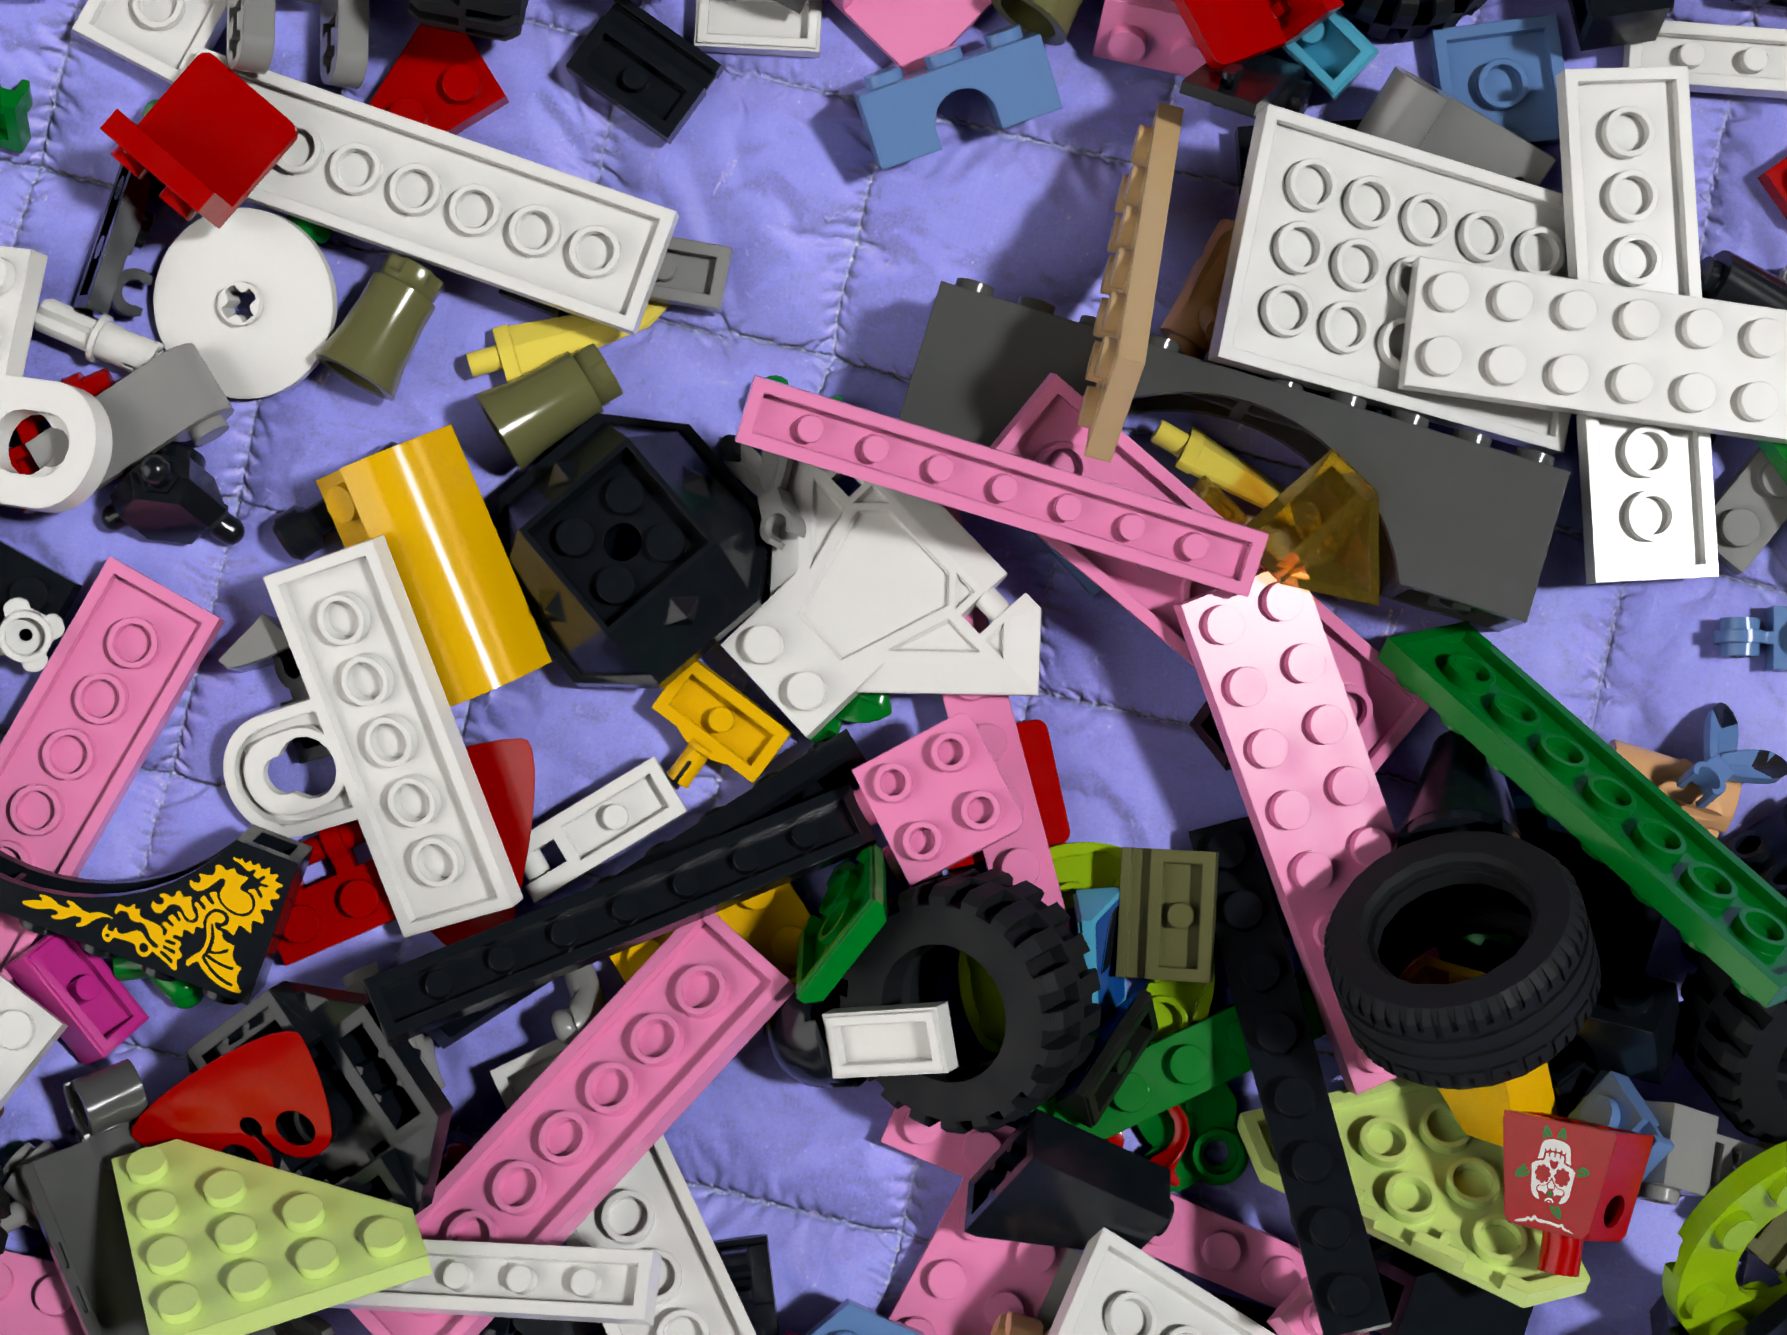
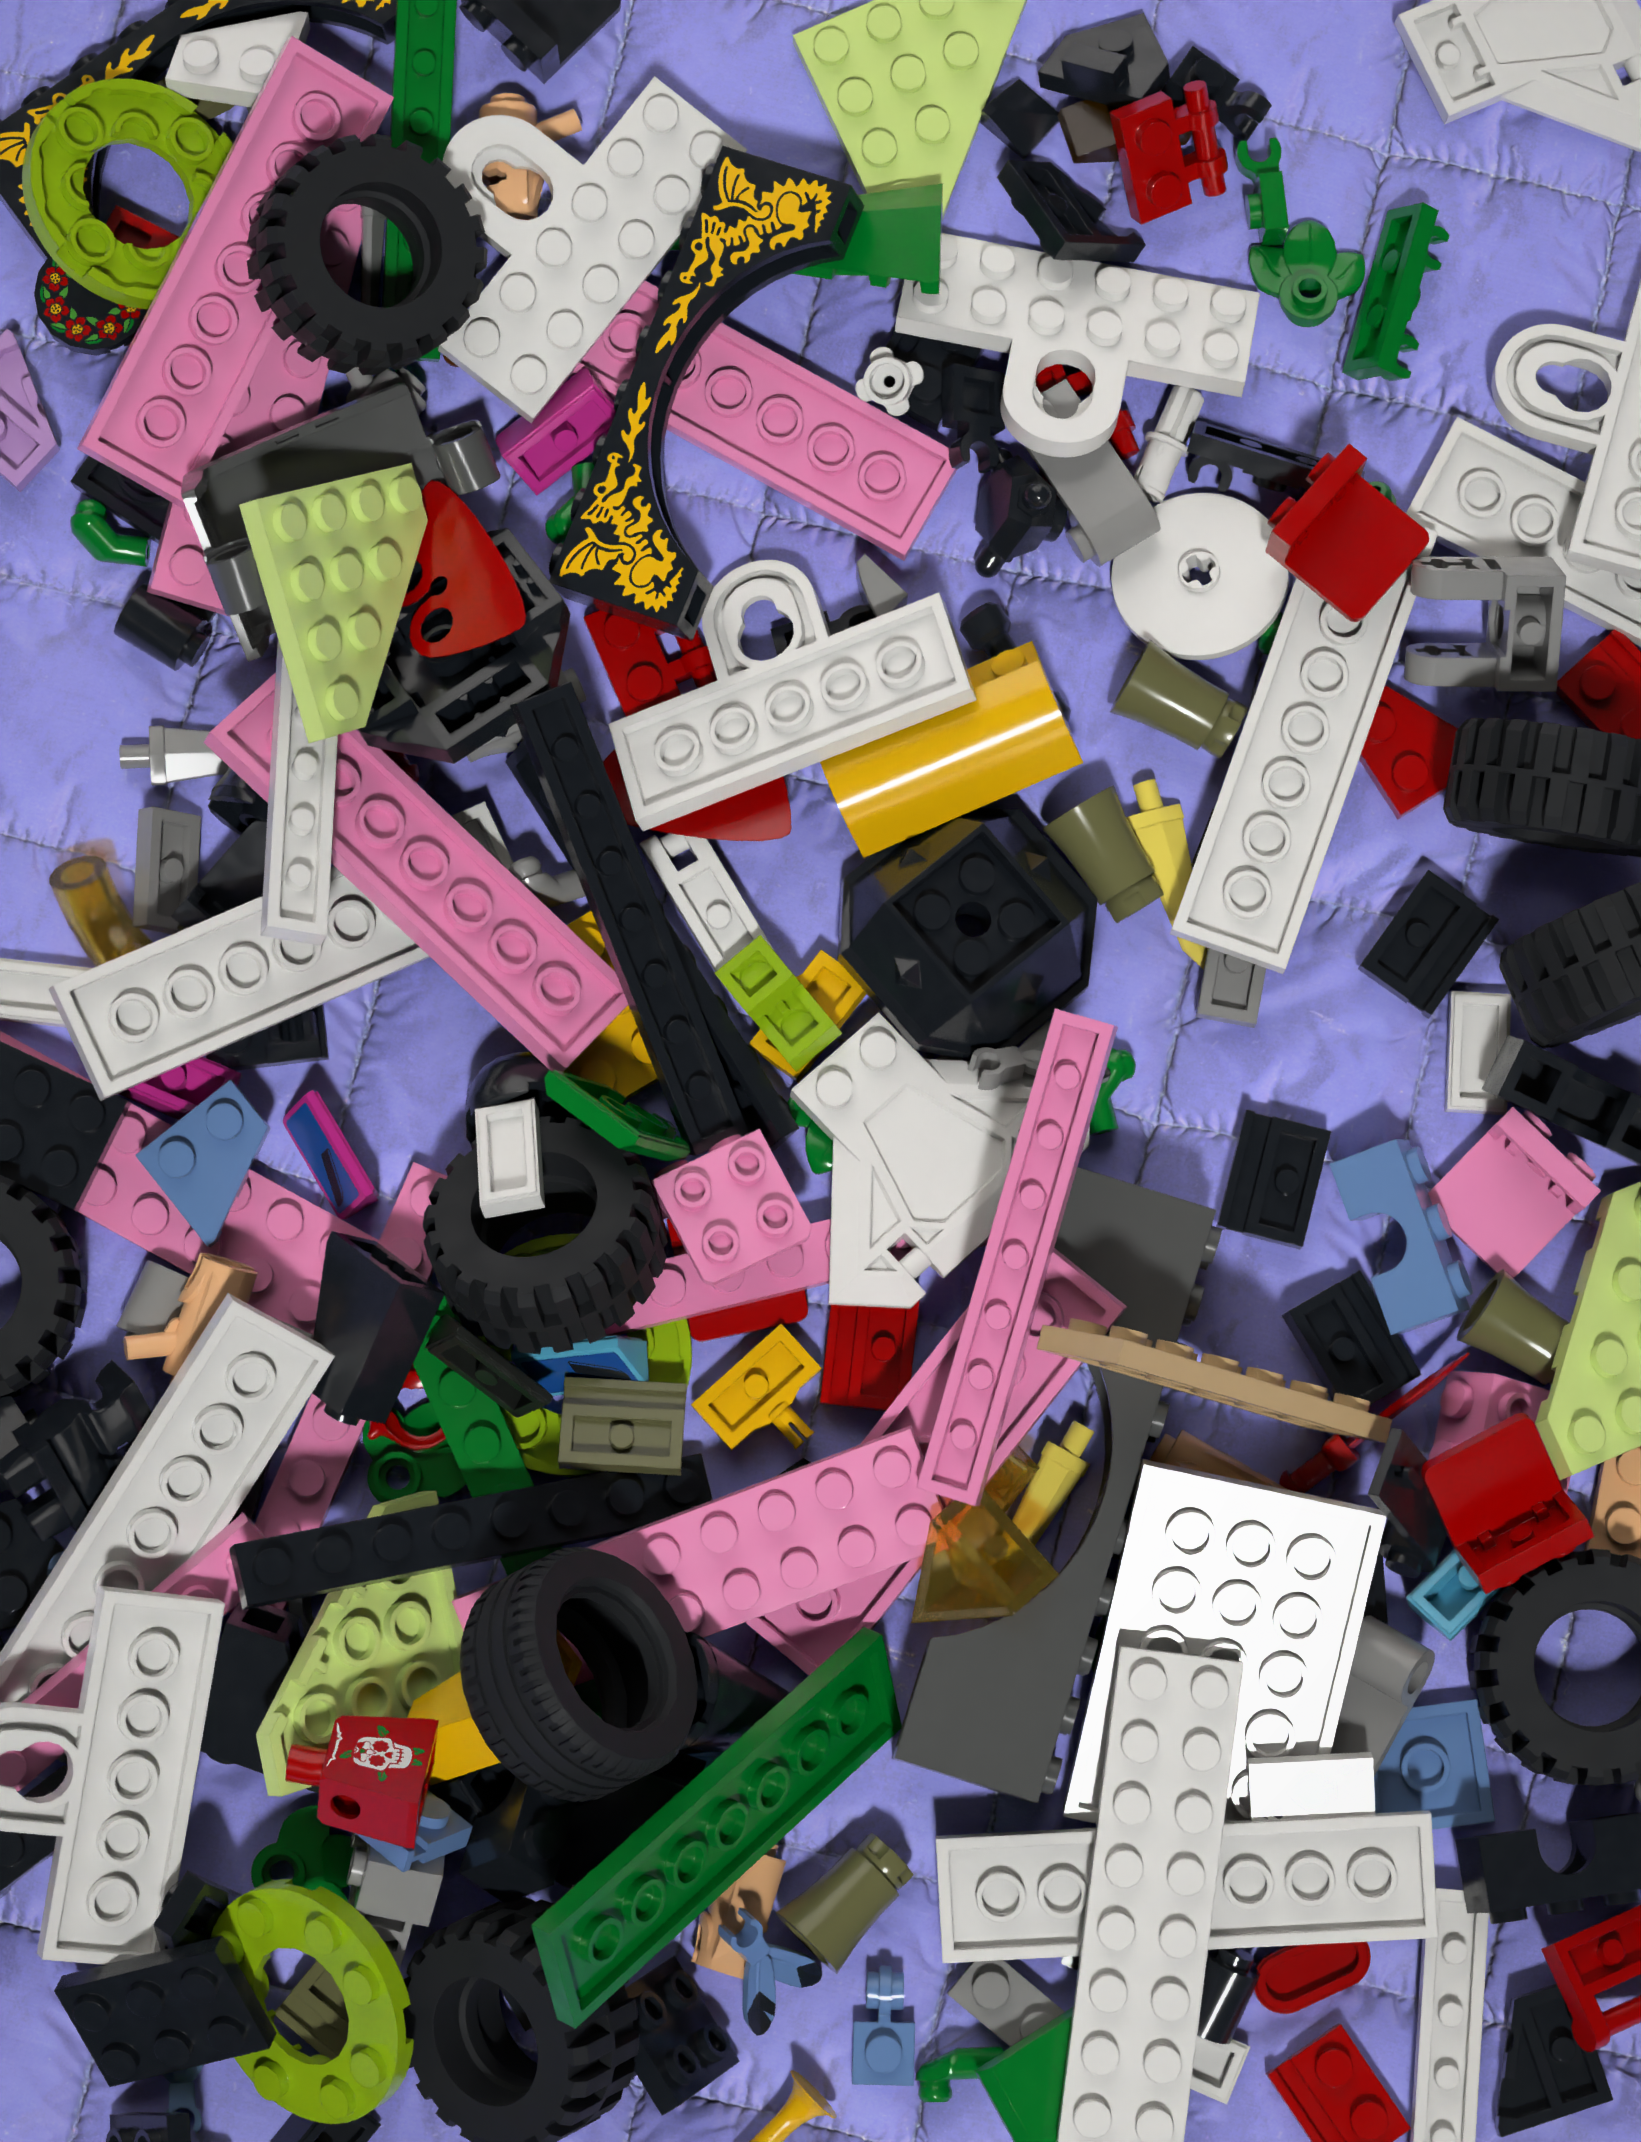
camera: 85 degrees right, 5 degrees down
none -> green plate [251,1805,354,1903]
none -> slope [283,1090,379,1220]
none -> yellow plate [691,1324,822,1451]
none -> lime slope [714,935,842,1072]
none -> olive plant [776,1833,914,1974]
none -> red plate [820,1301,920,1412]
none -> black plate [942,364,1005,474]
none -> black plate [1216,1110,1331,1250]
none -> white tile [1247,1752,1375,1821]
none -> red tile [1253,1942,1371,2014]
none -> red sword [1279,1352,1470,1493]
none -> black plate [1282,1270,1422,1405]

